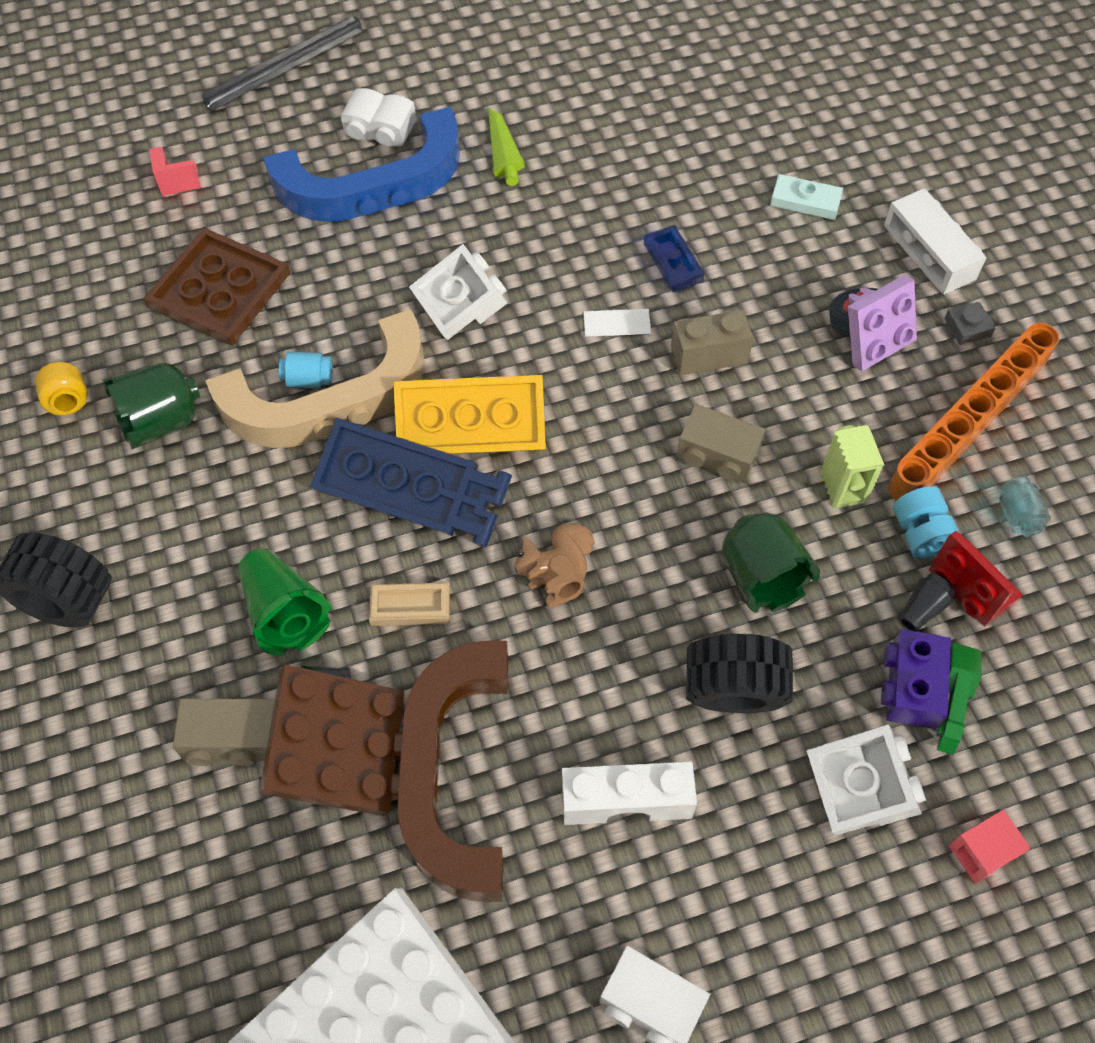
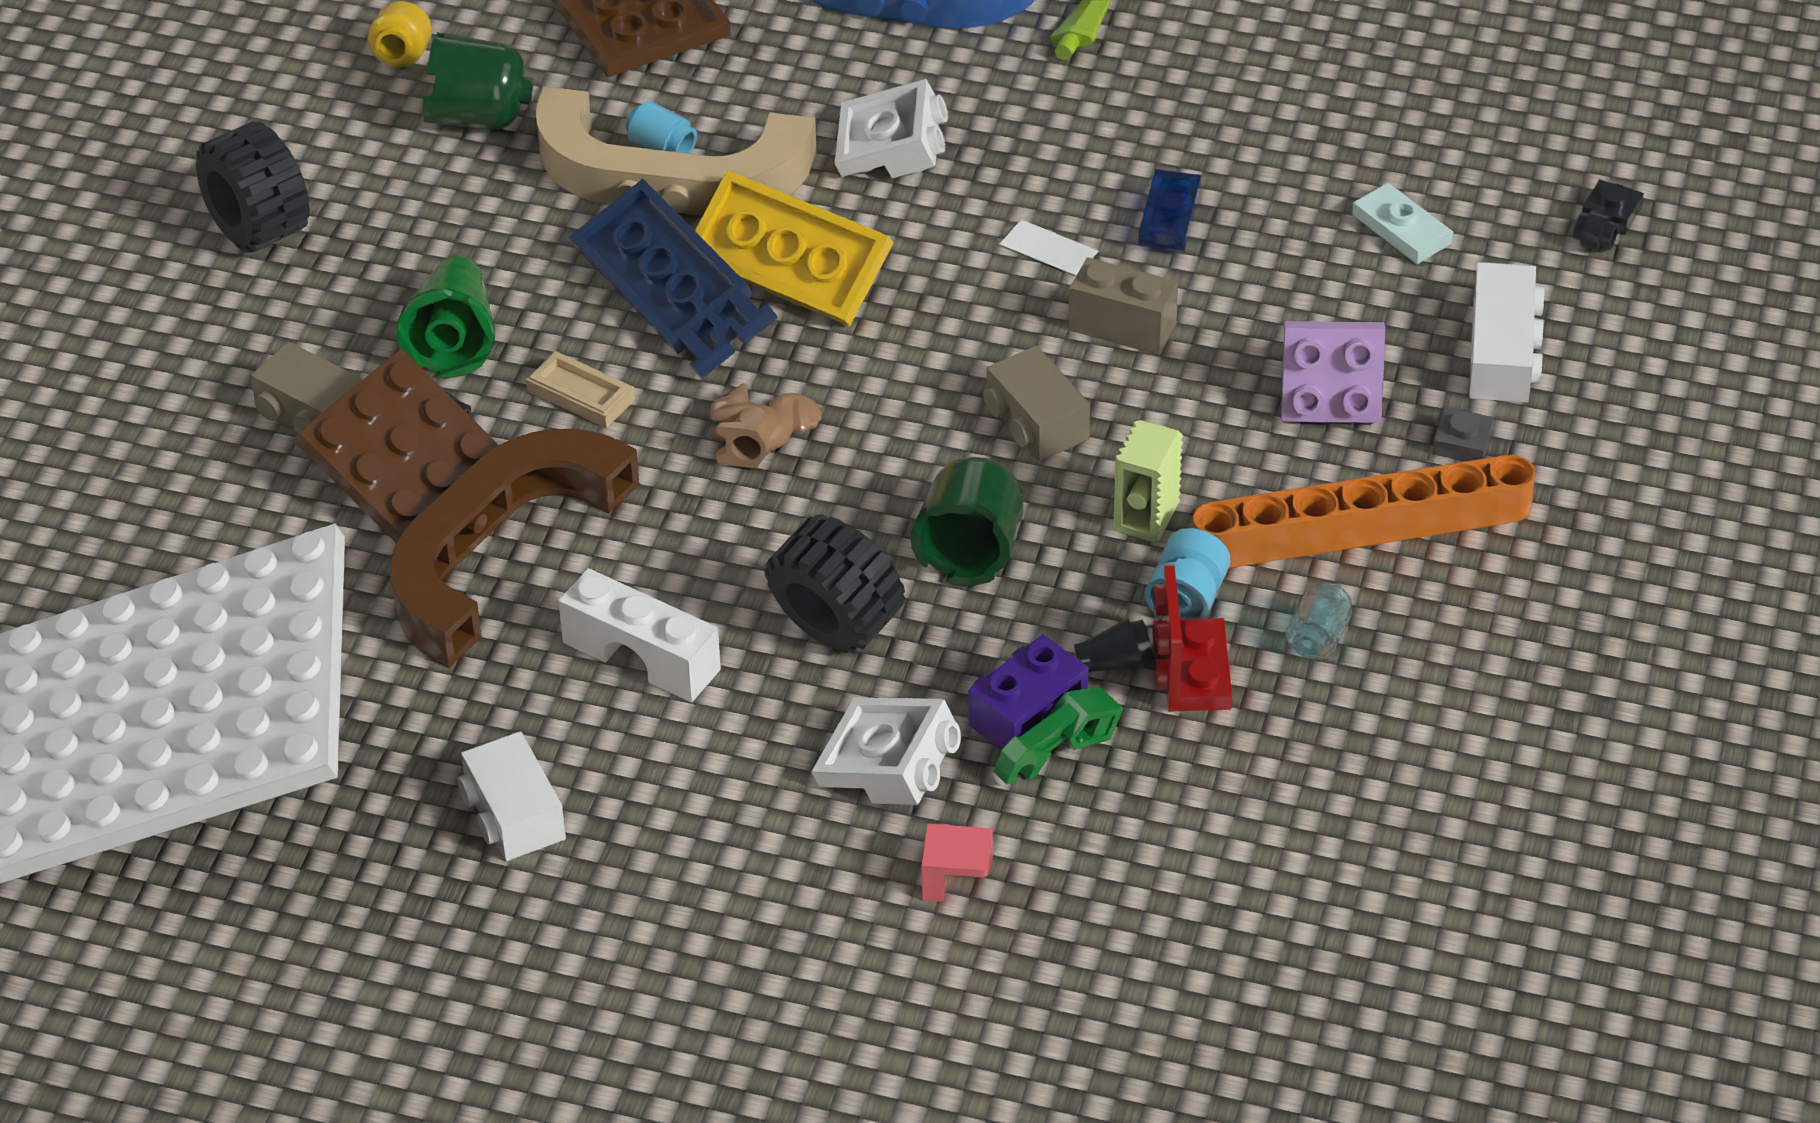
camera: 35 degrees right, 15 degrees down
none -> black plate [1573,179,1644,252]

